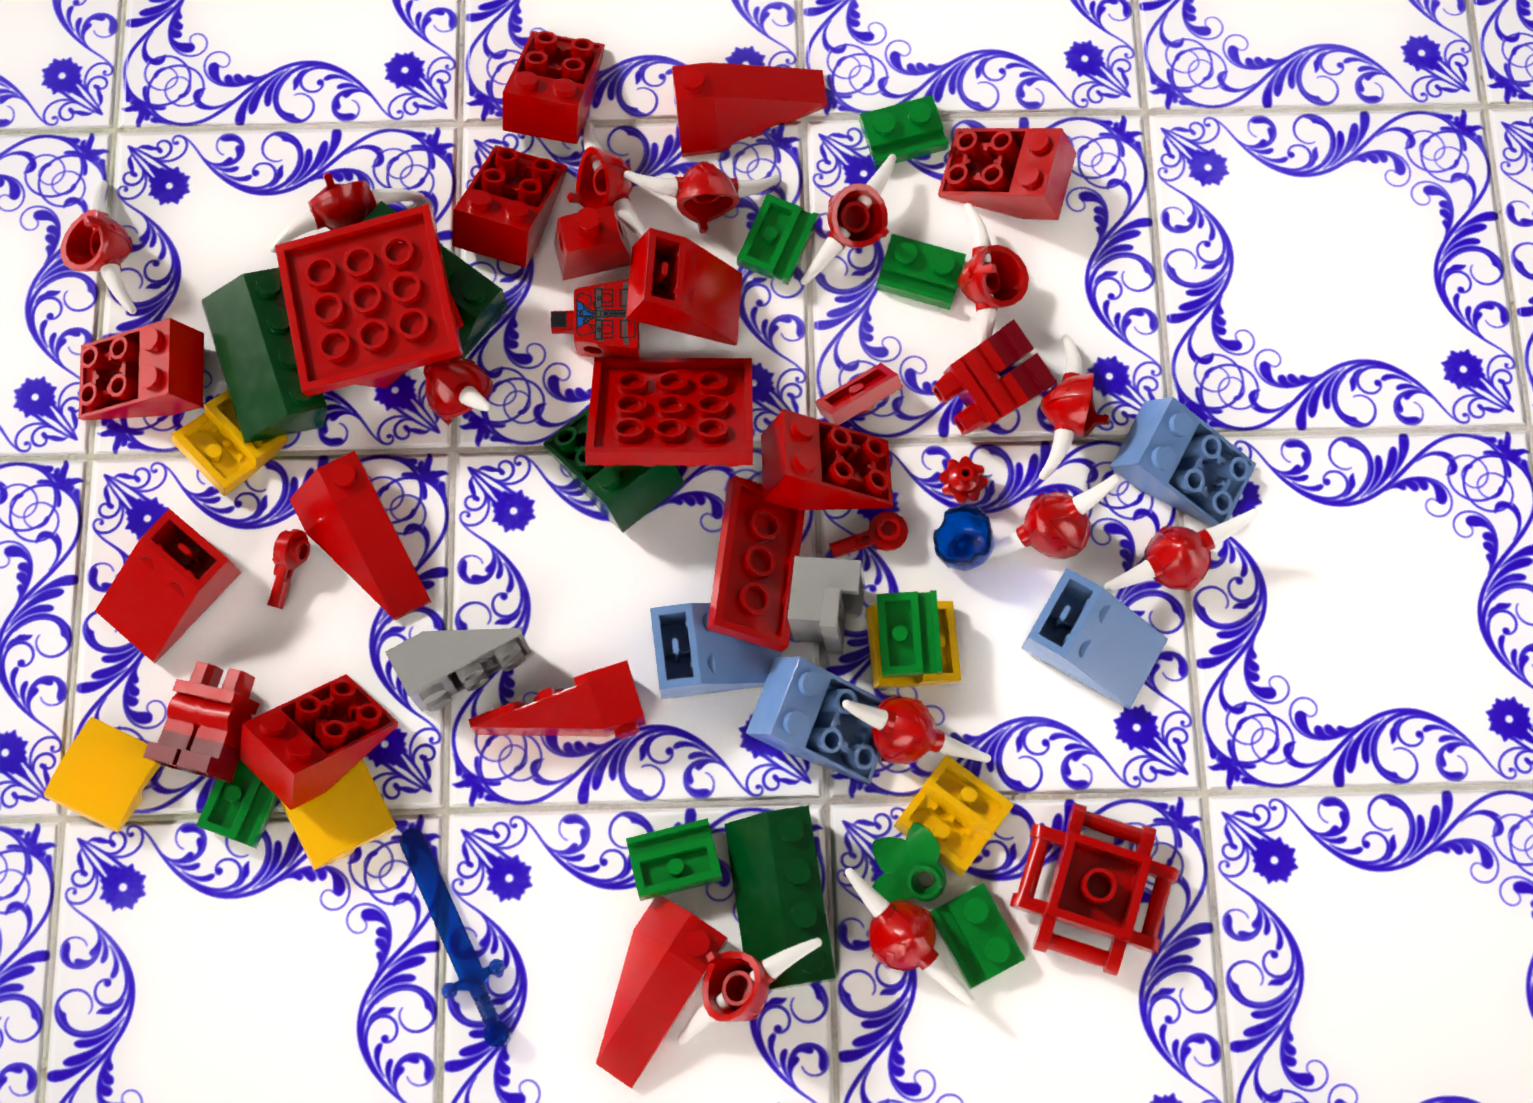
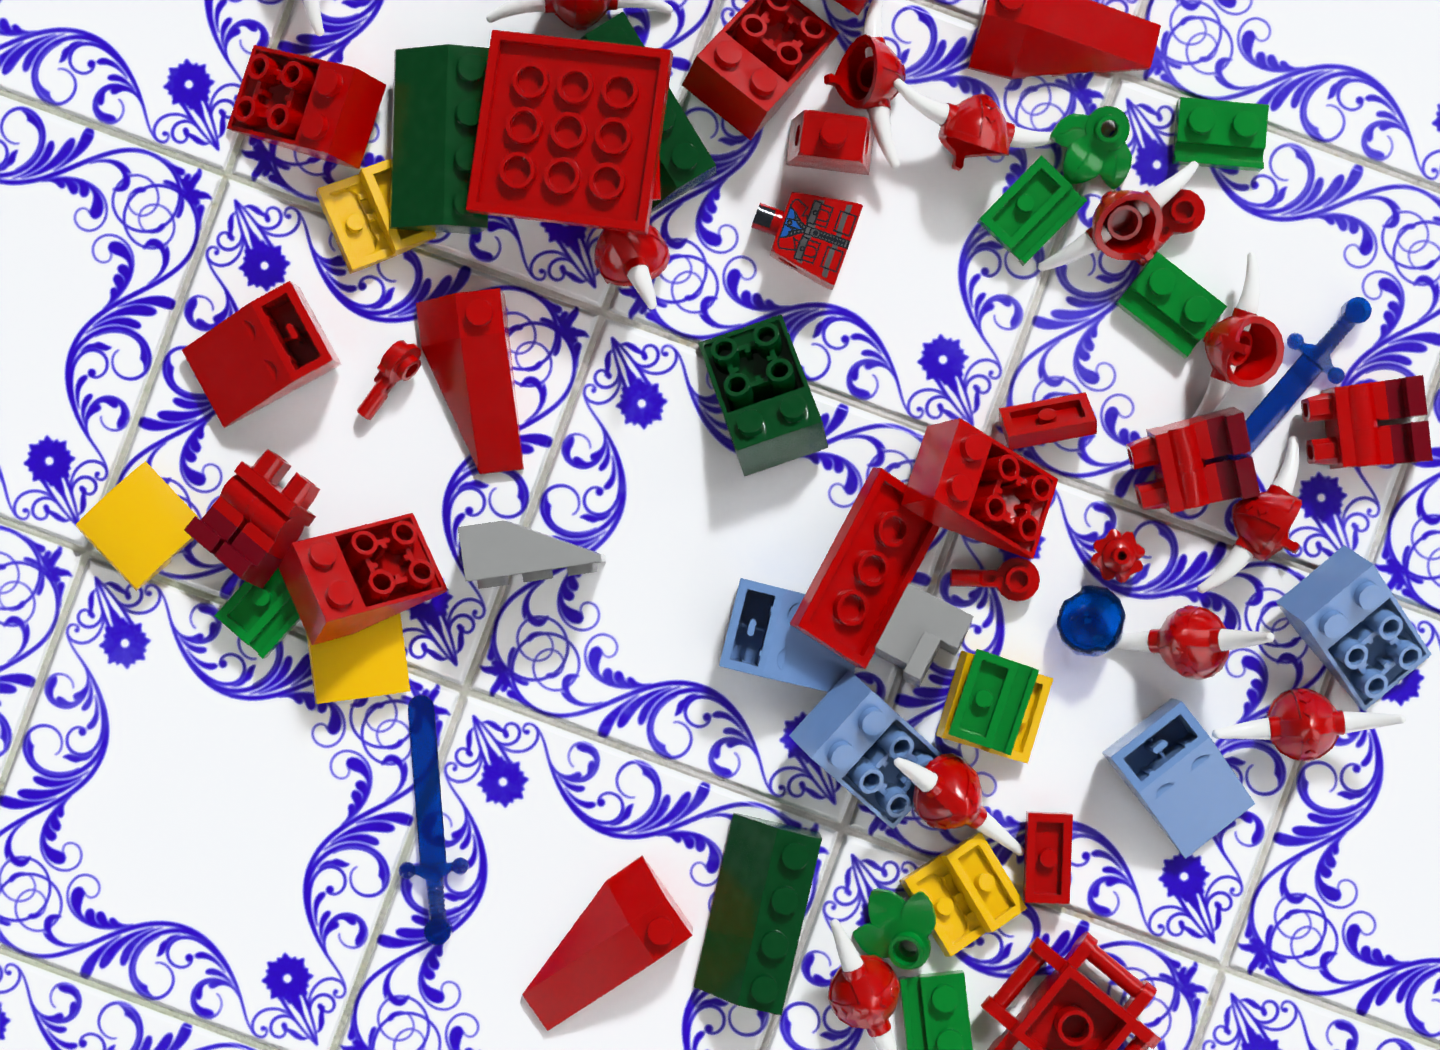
camera: 25 degrees right, 15 degrees up
red wedge [468,660,646,739] -> none
red plate [585,358,753,467] -> none
red slope [626,228,742,346] -> none
green plate [626,818,723,901] -> none
red helmet [678,938,822,1044] -> none
red slope [938,128,1076,220] -> none
none -> red plate [1023,811,1073,904]
none -> green plate [1050,106,1132,190]
none -> red plate [1135,189,1206,266]
none -> clear blue sword [1245,297,1372,455]
none -> red hips [1301,375,1433,469]

